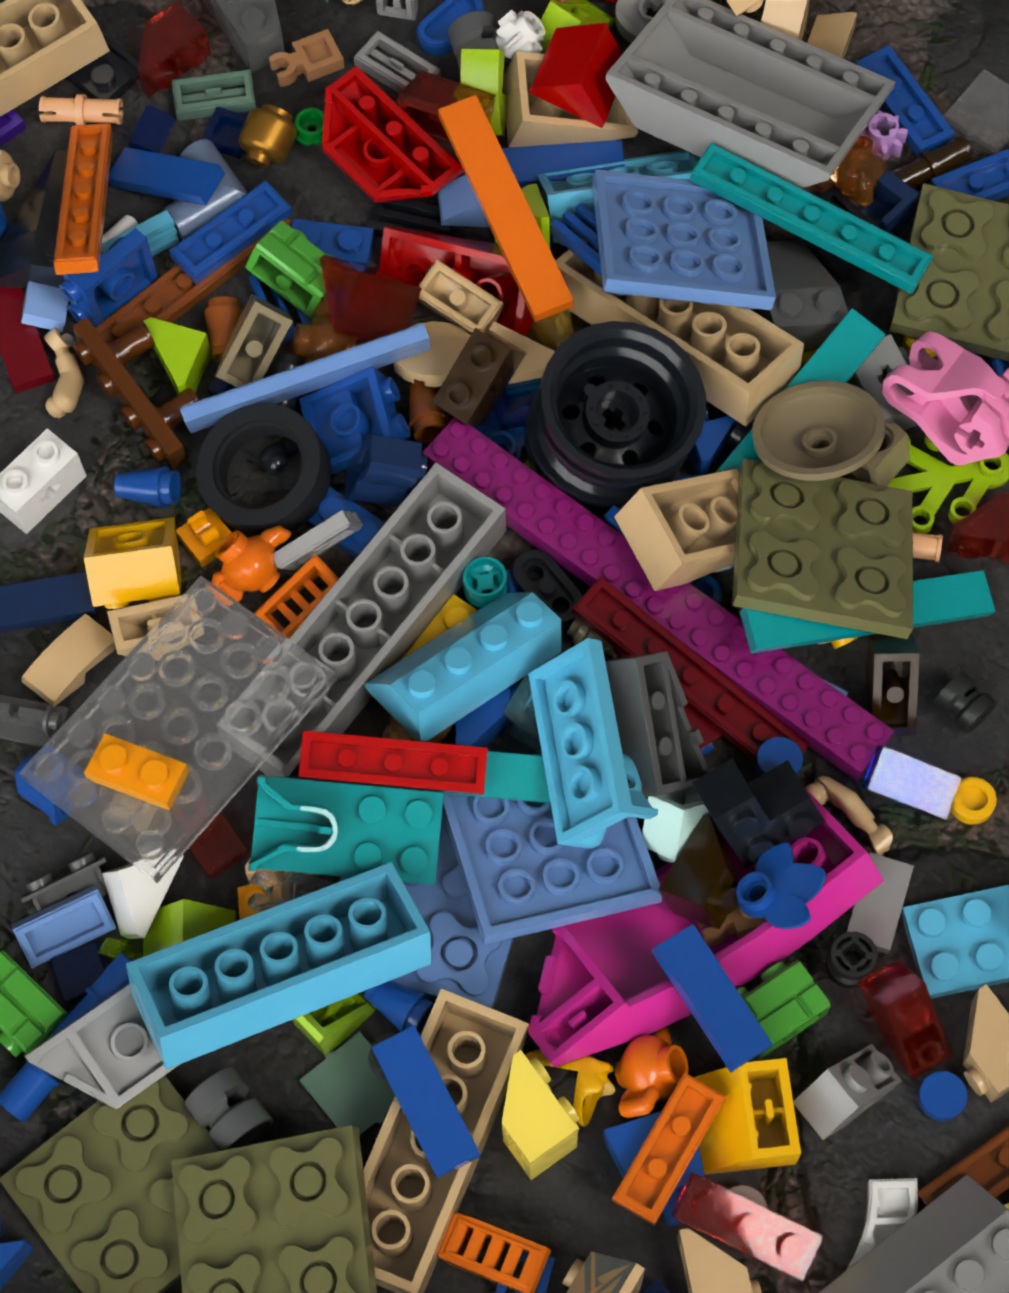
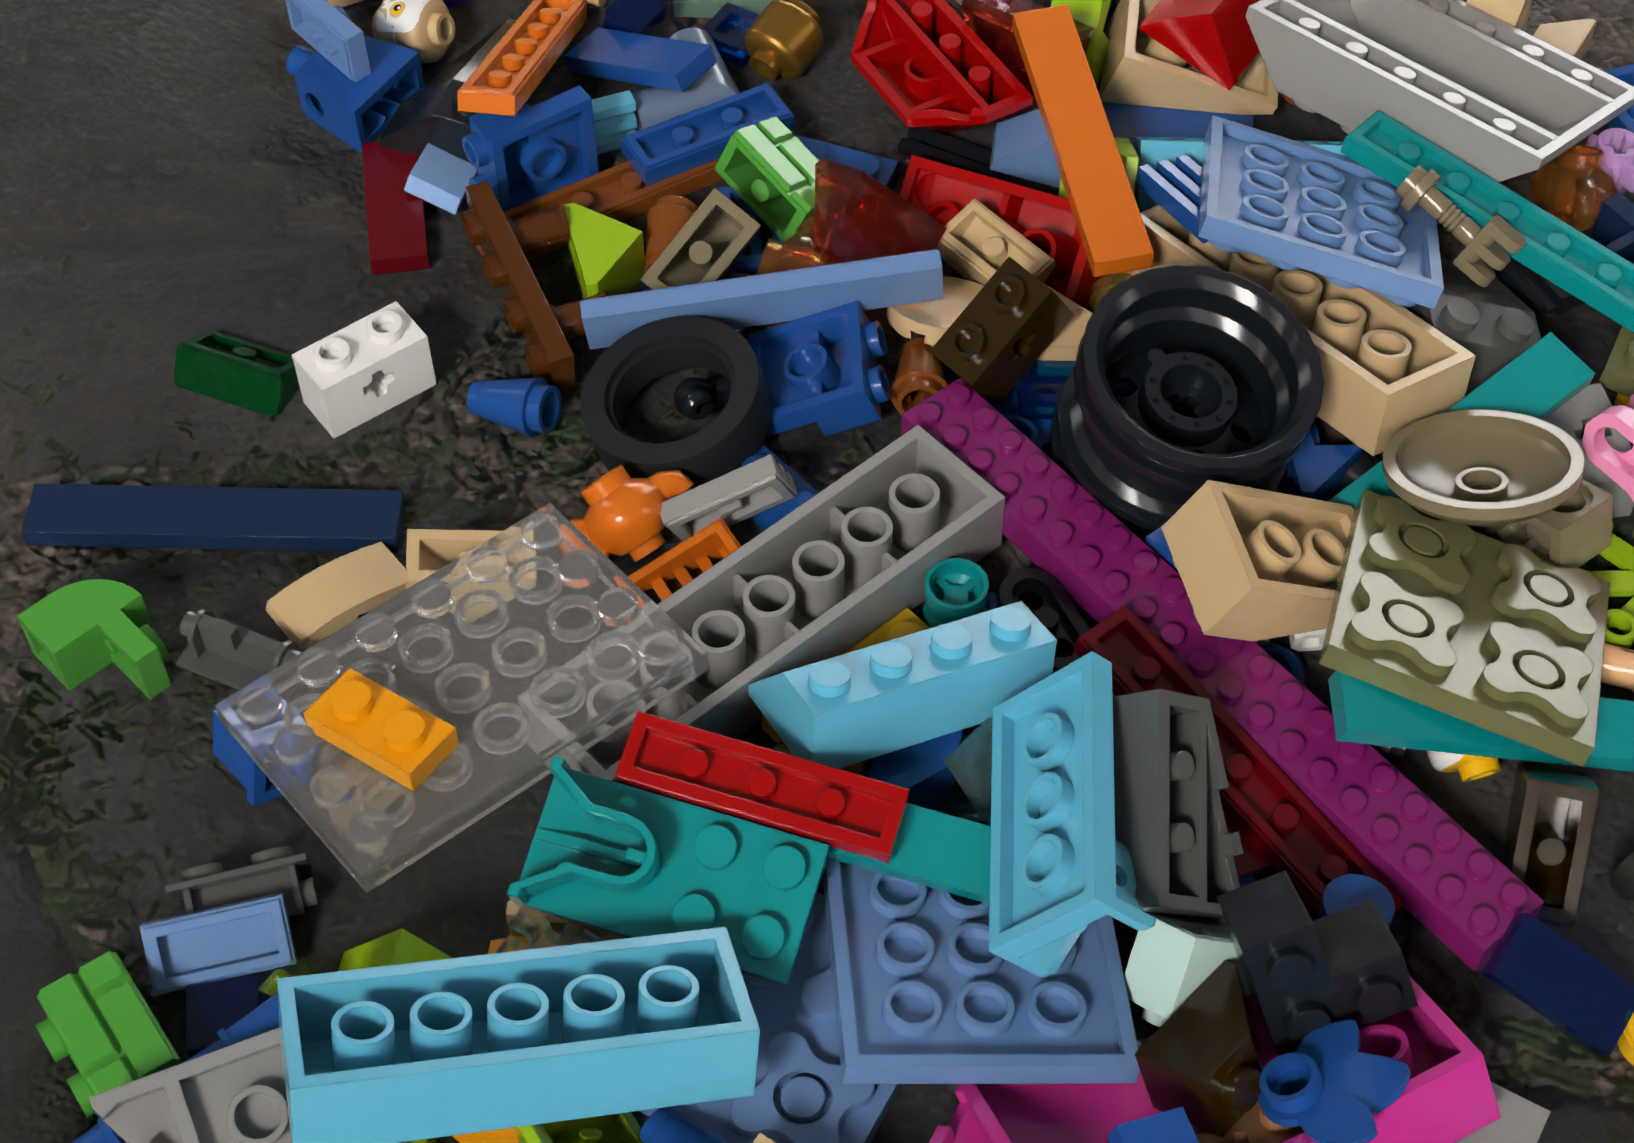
camera: 10 degrees right, 15 degrees down
tan arm [44,328,84,419] -> none
yellow slope [84,517,182,609] -> none
white slope [102,851,184,939] -> none
clear red plate [173,794,248,879] -> none
light orange tile [175,507,231,568] -> none
green plate [293,108,324,146] -> none
dark blue brick [345,434,427,507] -> none
tan arm [805,776,893,855] -> none
none -> dark tan hinge [1395,165,1526,287]

